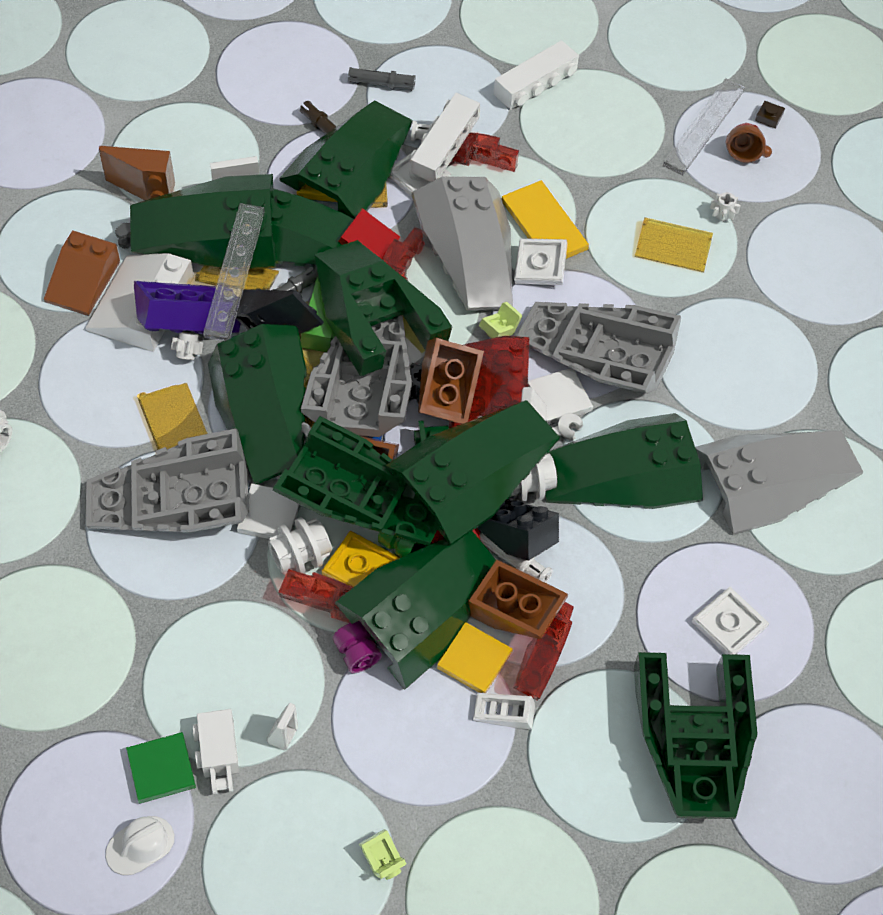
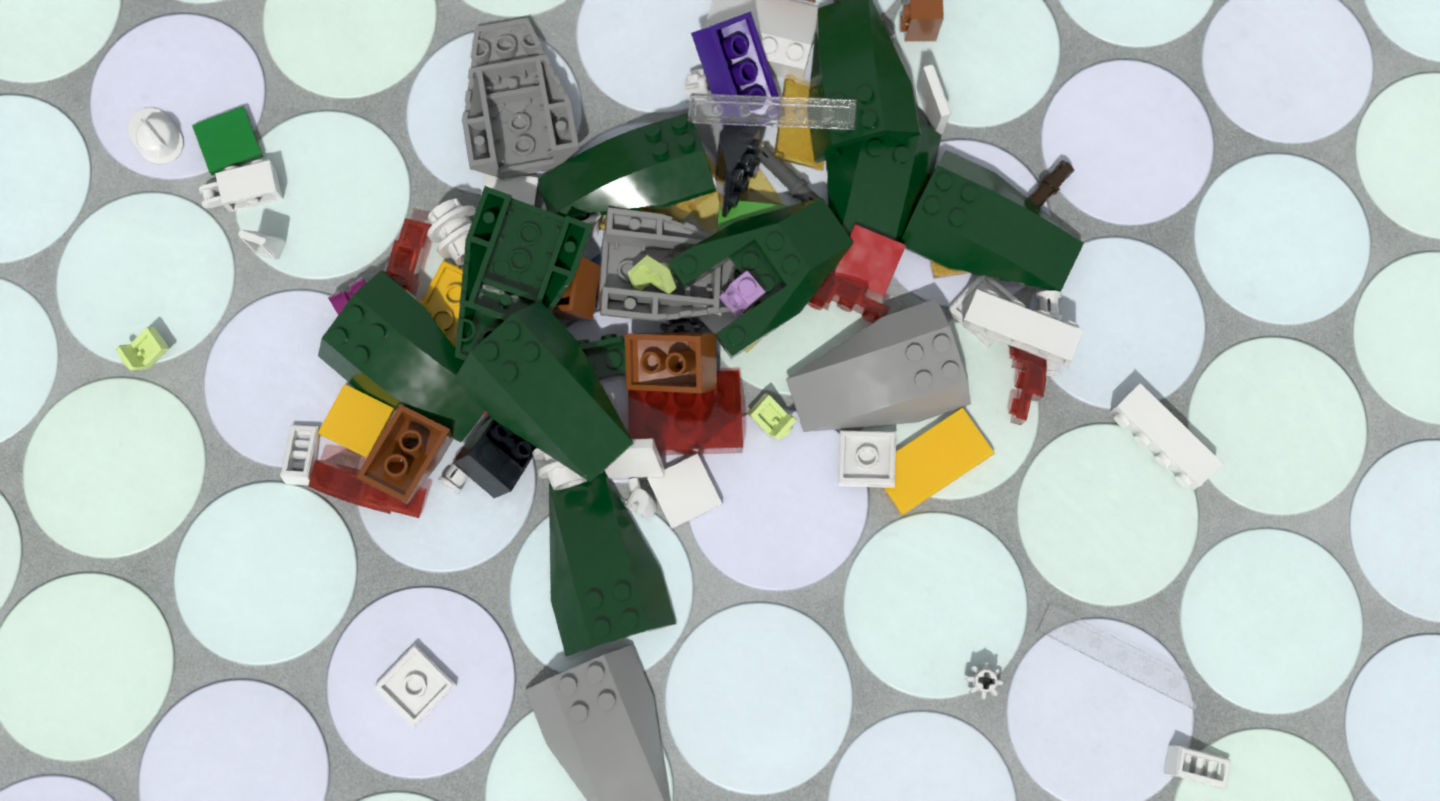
camera: 85 degrees right, 20 degrees up
clear yellow piece [137,383,207,450] -> none
dark grey pin [348,67,416,90] -> none
light grey wedge [516,302,681,394] -> none
dark green wedge [634,652,758,819] -> none
clear yellow piece [635,217,713,273] -> none
dark orange piece [725,123,772,163] -> none
dark brown plate [755,101,785,129] -> none
none -> yellowish green bracket [628,255,677,294]
none -> lavender brick [719,271,765,318]
none -> white slope [1164,745,1231,788]

